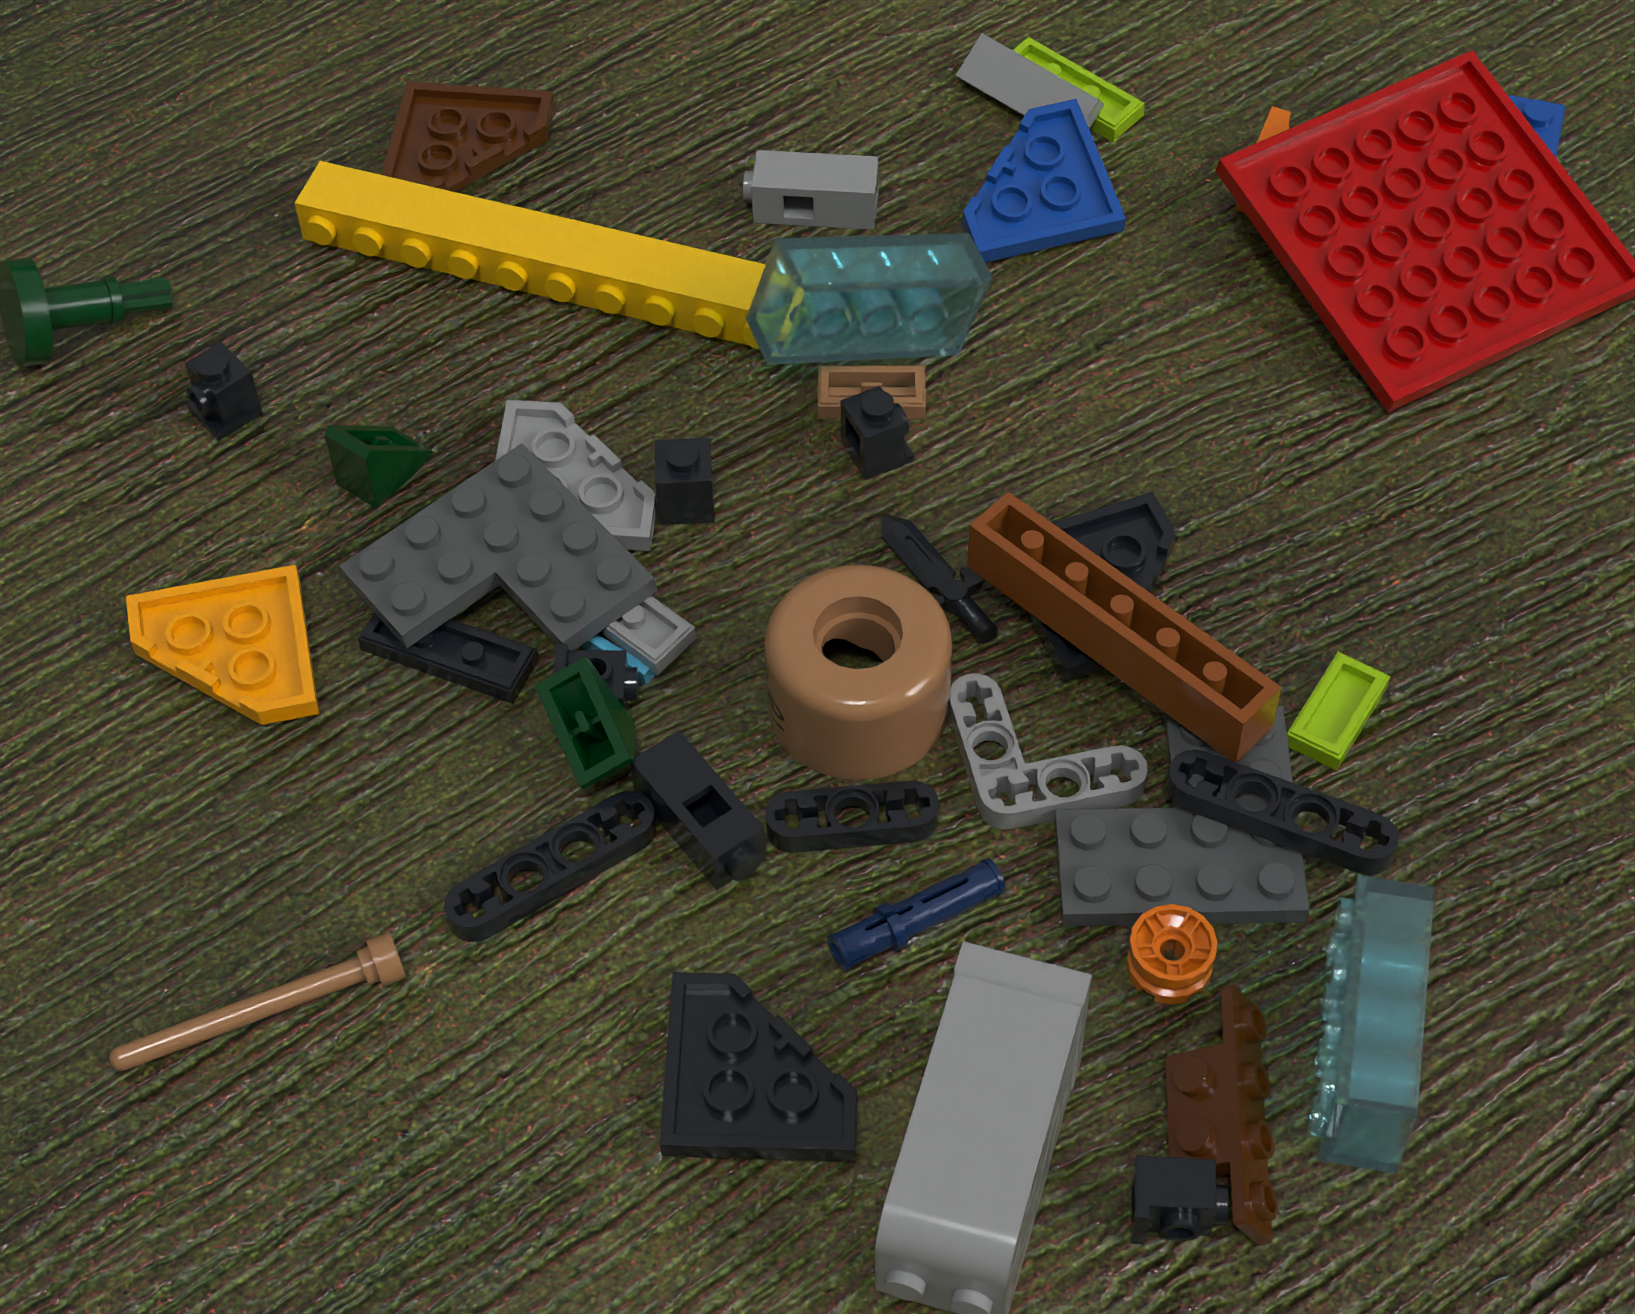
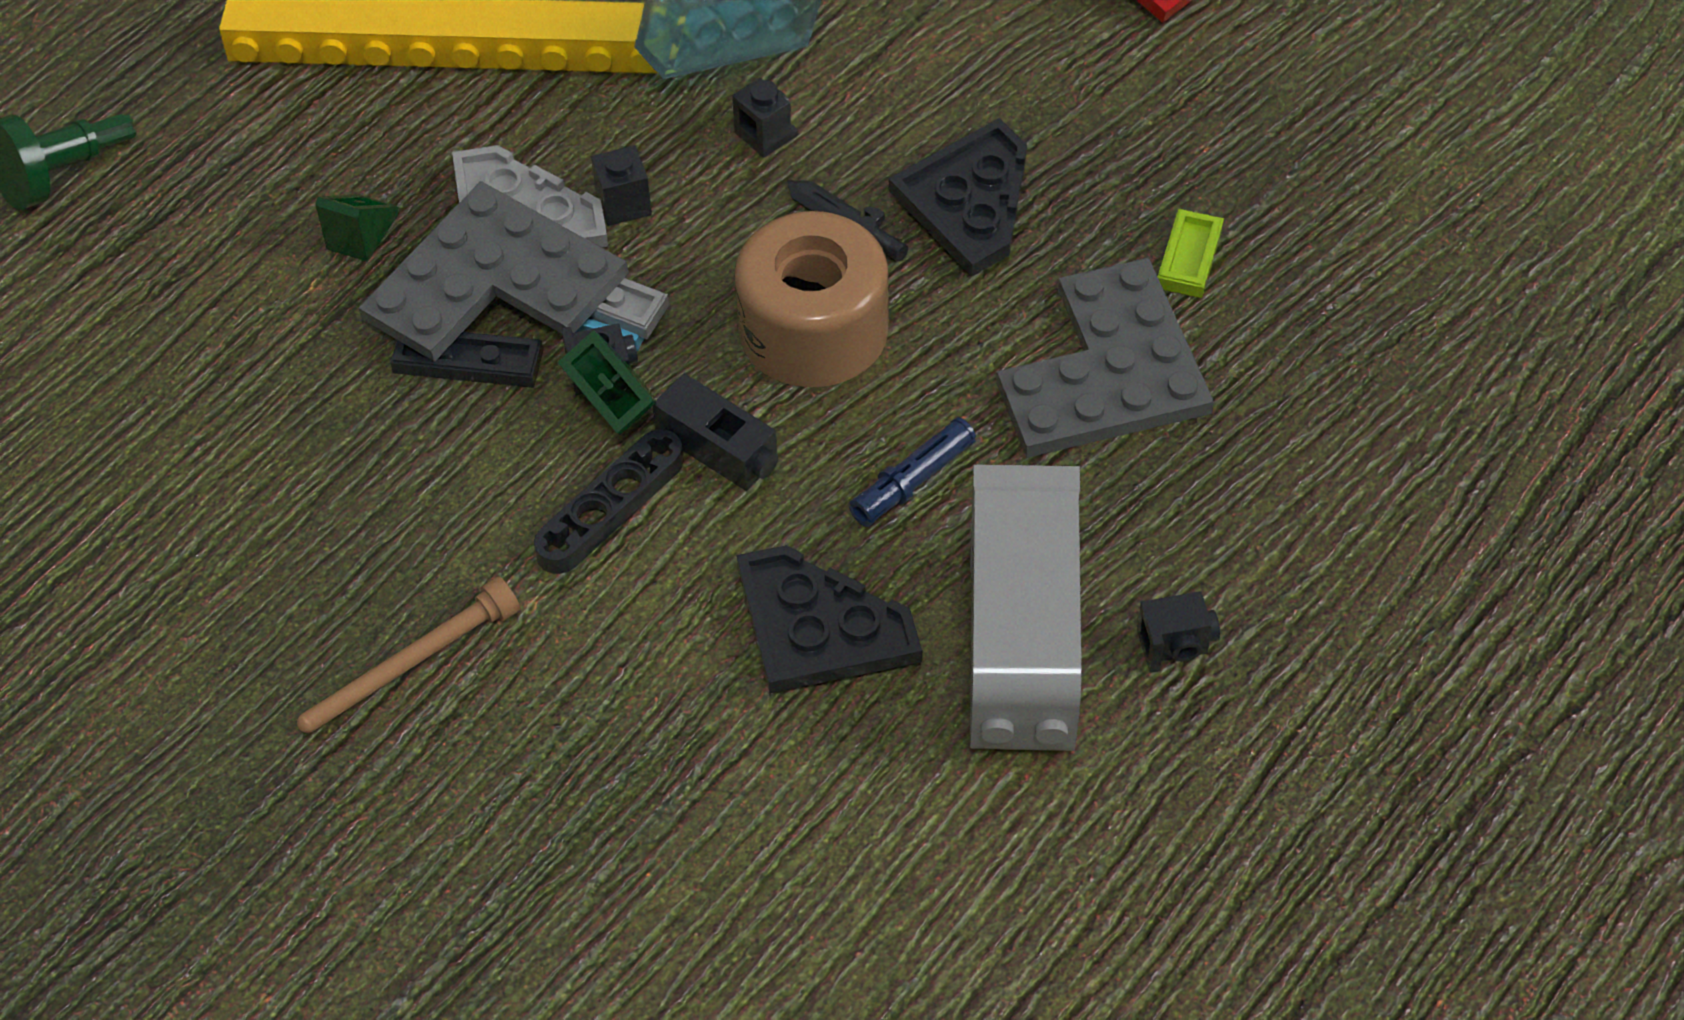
camera: 15 degrees left, 0 degrees up
light orange plate [126,565,319,725] -> none
black brick [185,342,263,442] -> none
black beam [765,781,939,853] -> none
medium nougat tile [818,366,926,419] -> none
light grey beam [949,673,1148,829] -> none
dark orange brick [967,492,1282,762] -> none
orange wheel [1126,904,1218,1005] -> none
reddish brown bracket [1165,985,1278,1246] -> none
black beam [1166,749,1399,875] -> none
clear light blue brick [1309,875,1435,1174] -> none

